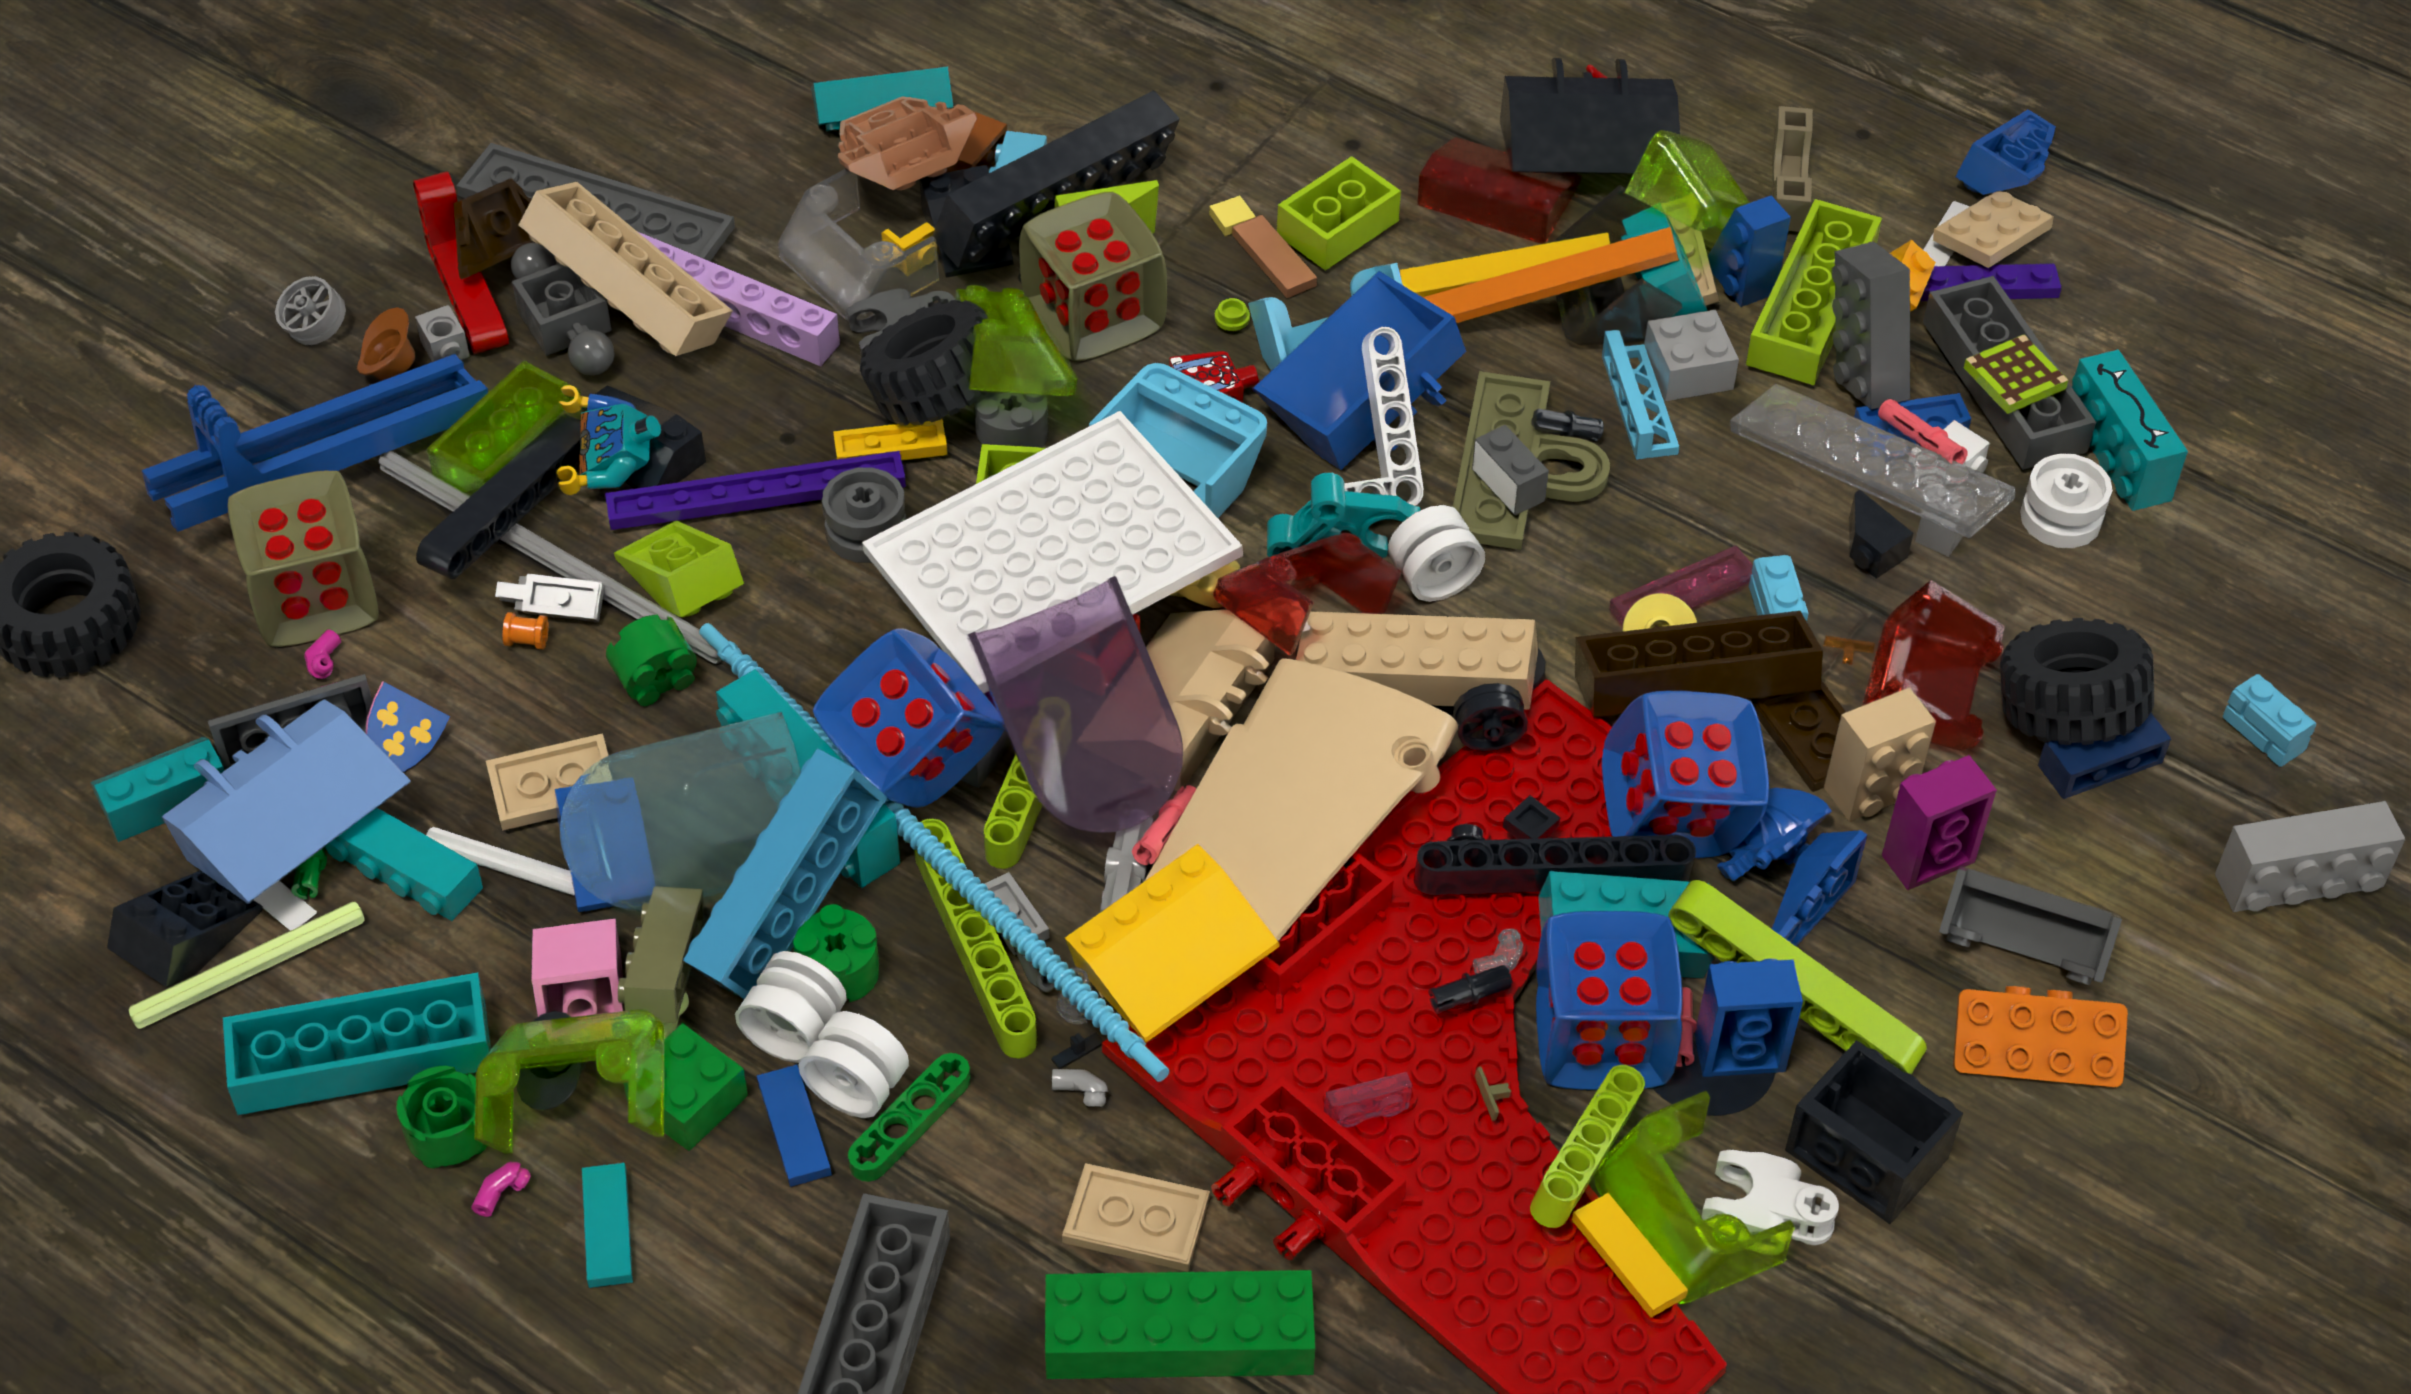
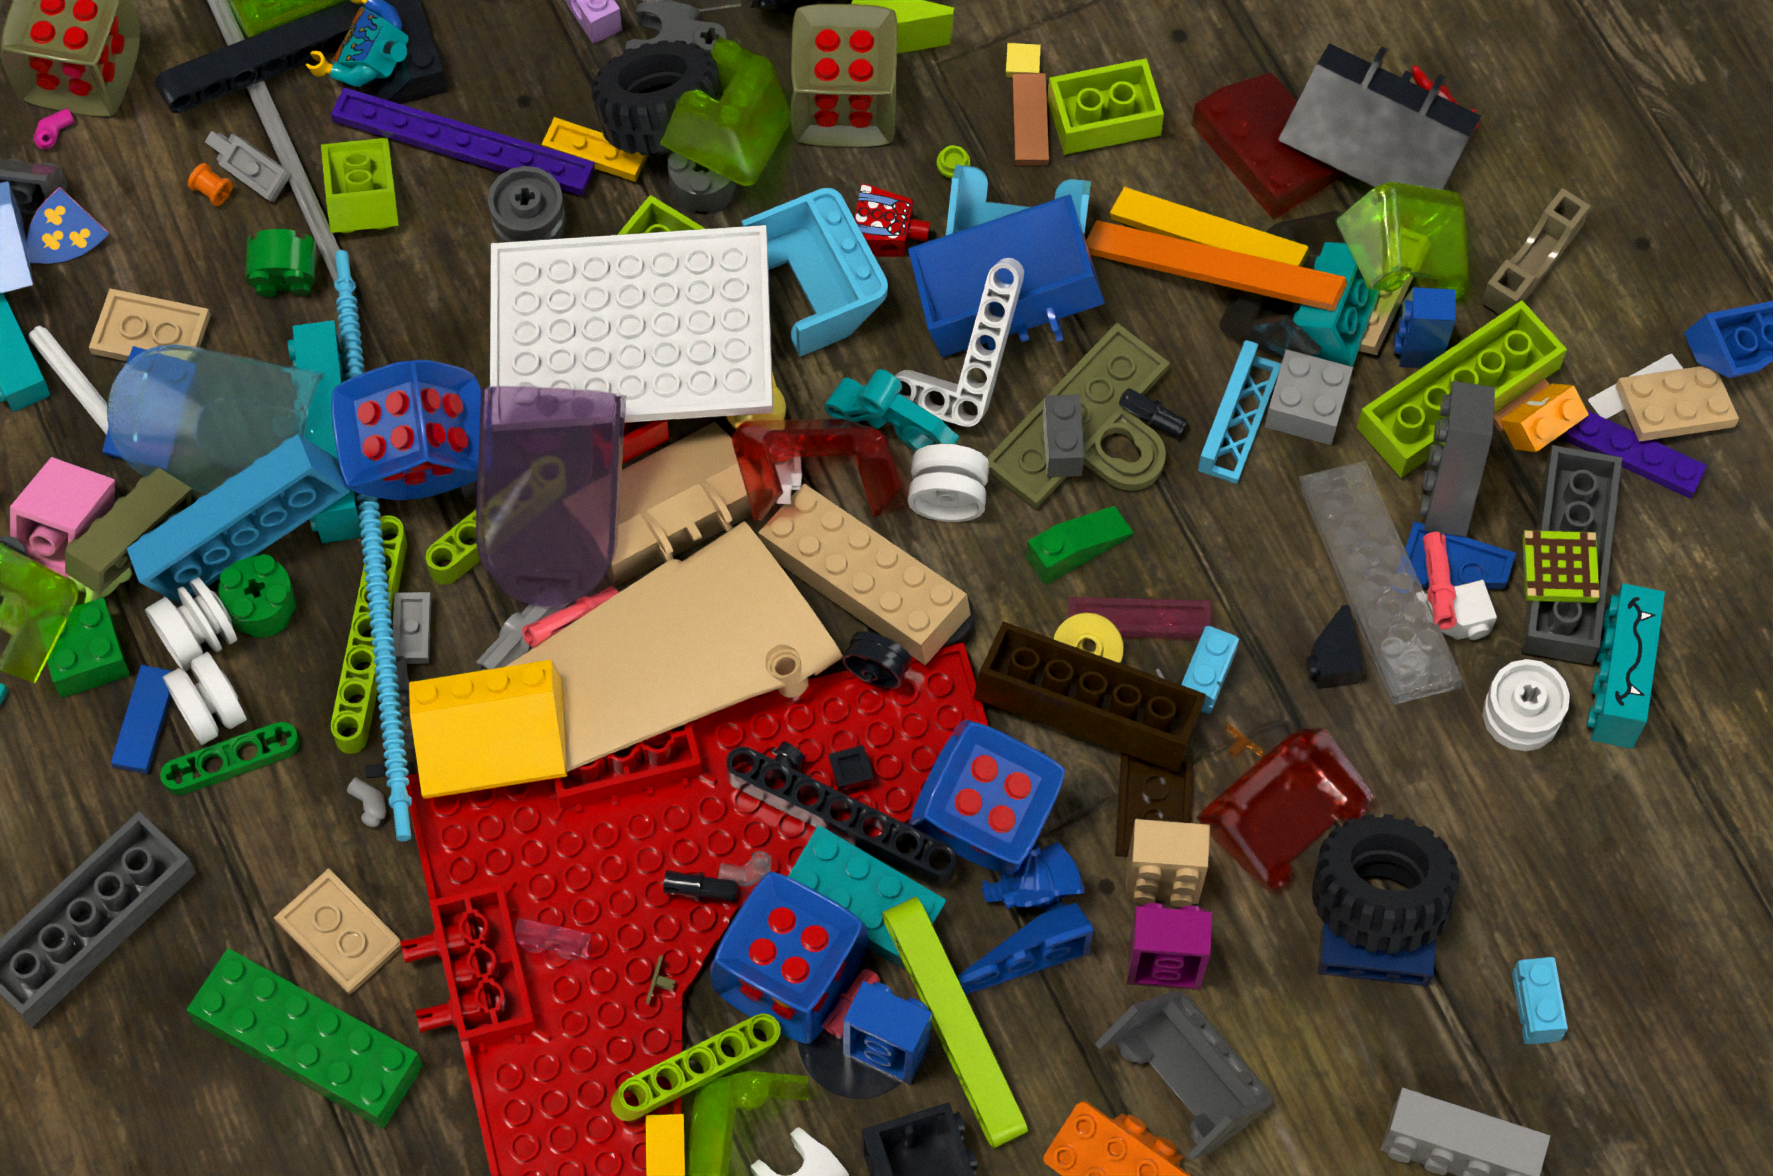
camera: 30 degrees right, 15 degrees up
none -> green slope [1026,506,1134,585]

